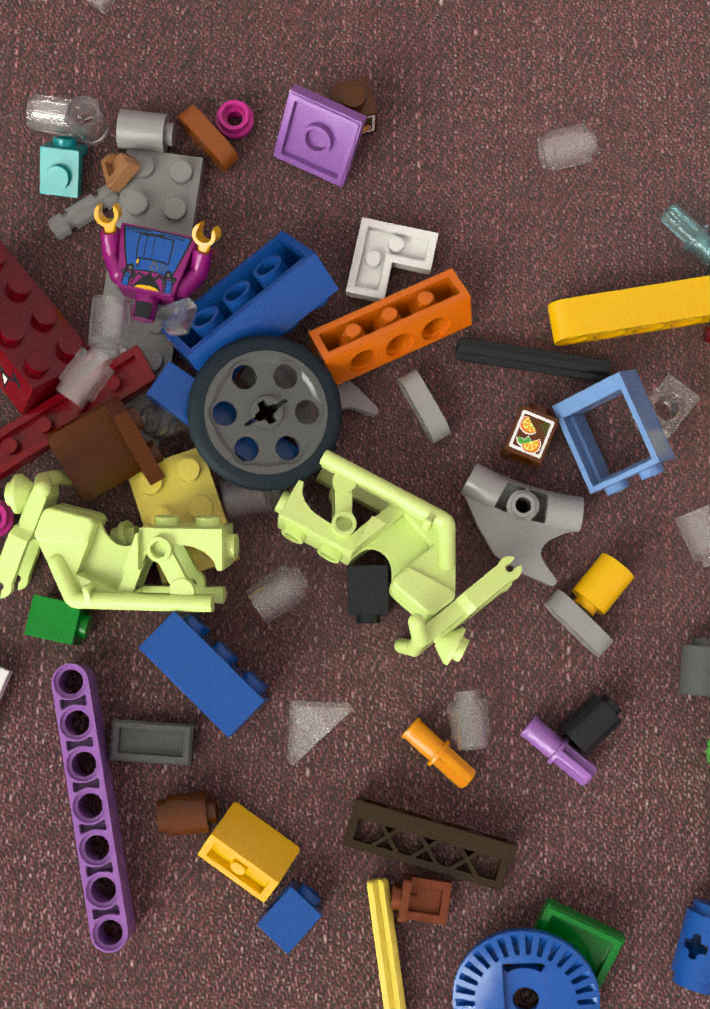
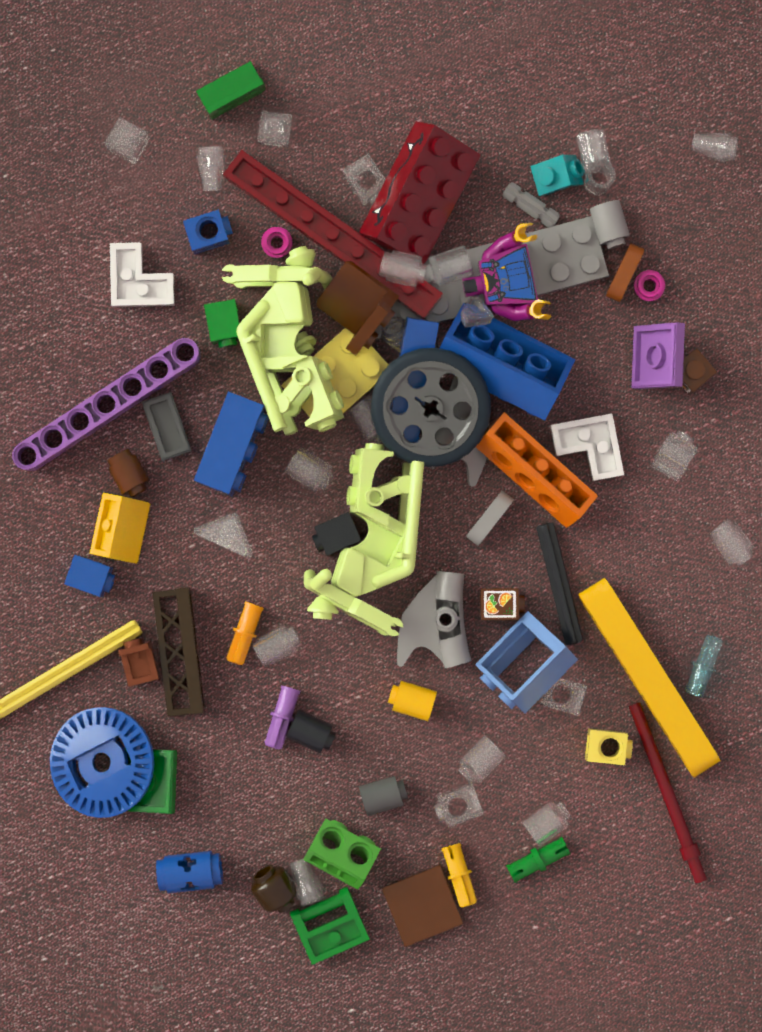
camera: 70 degrees right, 5 degrees up
medium nougat tile [100,153,141,193] -> none
light grey beam [544,589,613,657] -> none
none -> clear brick [650,431,698,482]

